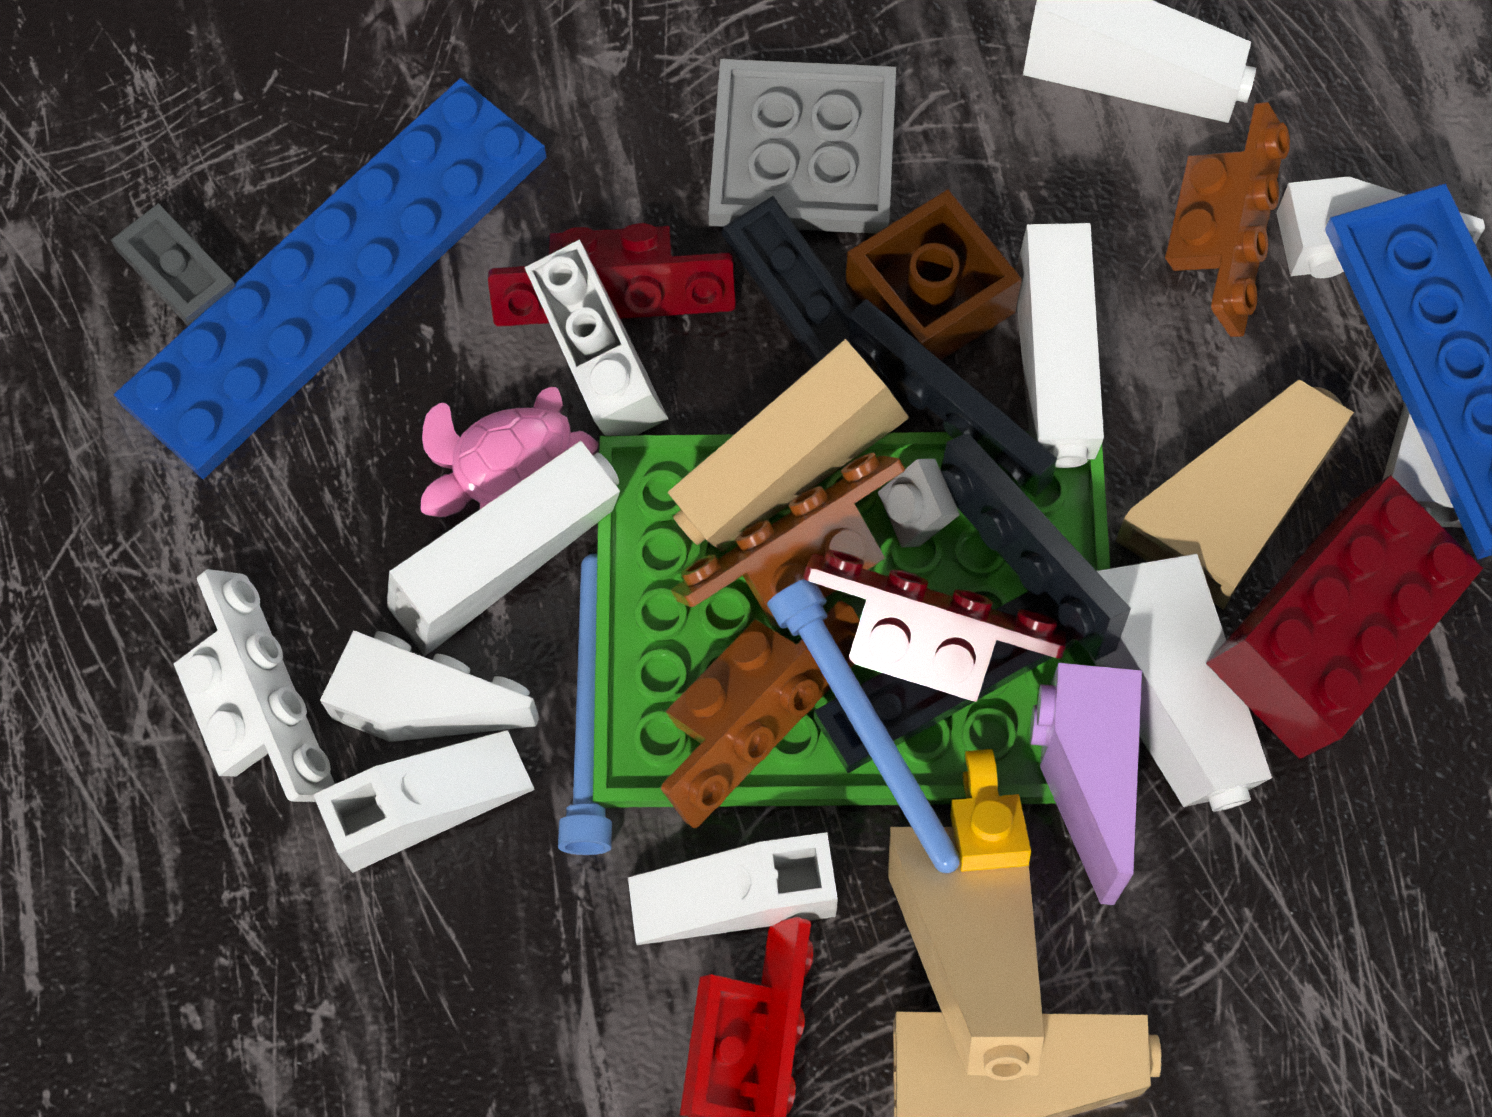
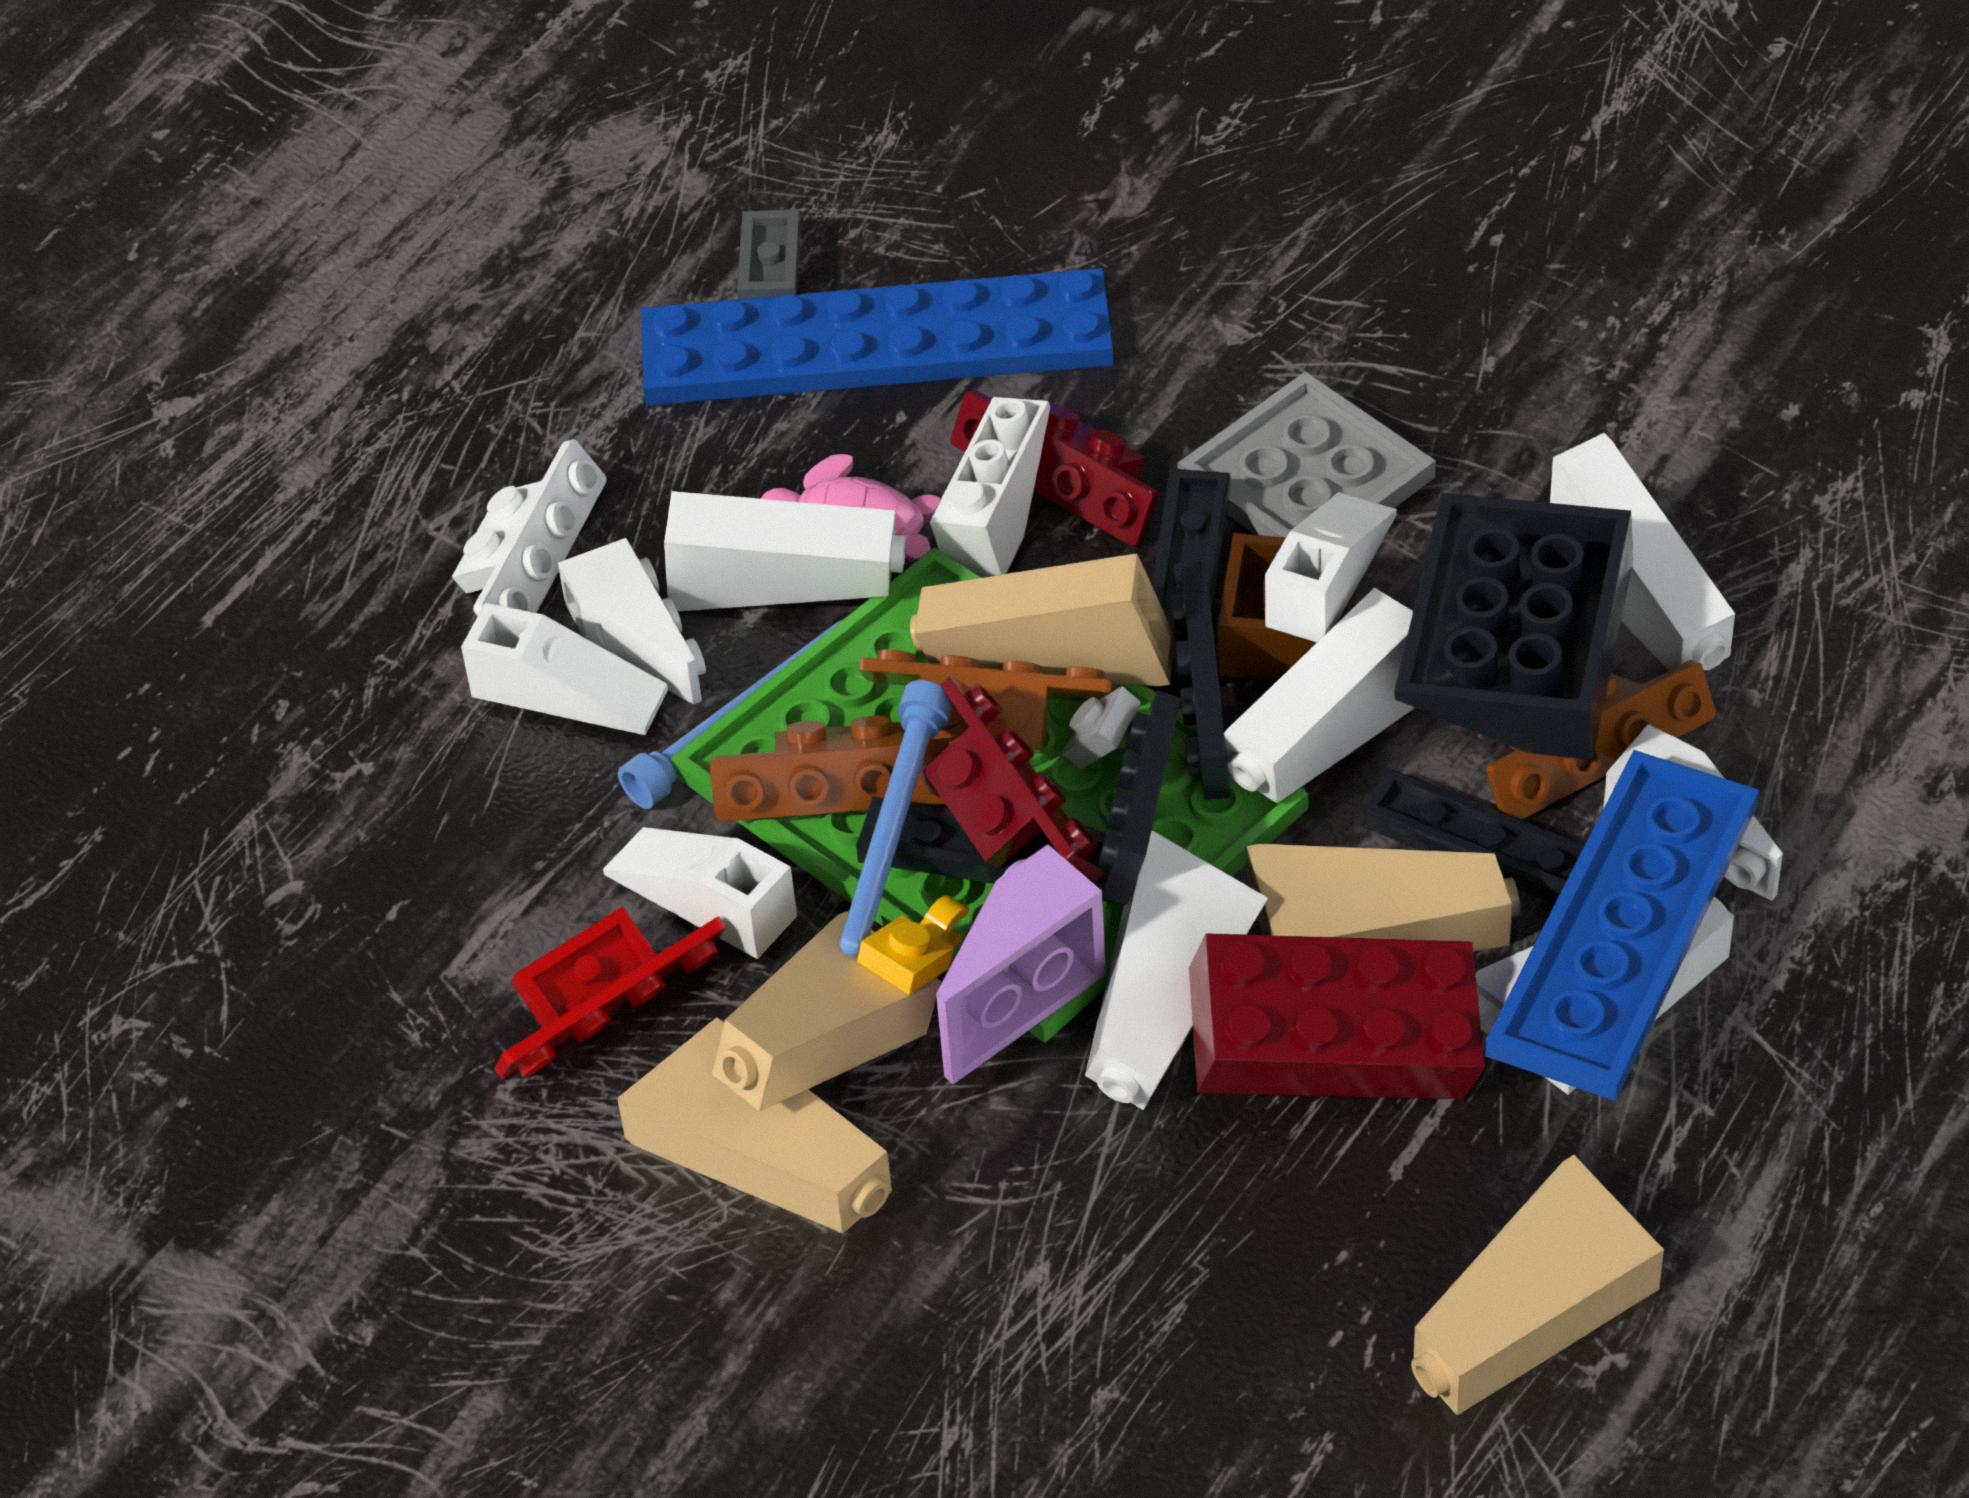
camera: 45 degrees right, 20 degrees down
none -> white slope [1265,492,1397,642]
none -> black tile [1360,768,1585,904]
none -> black slope [1394,493,1633,760]

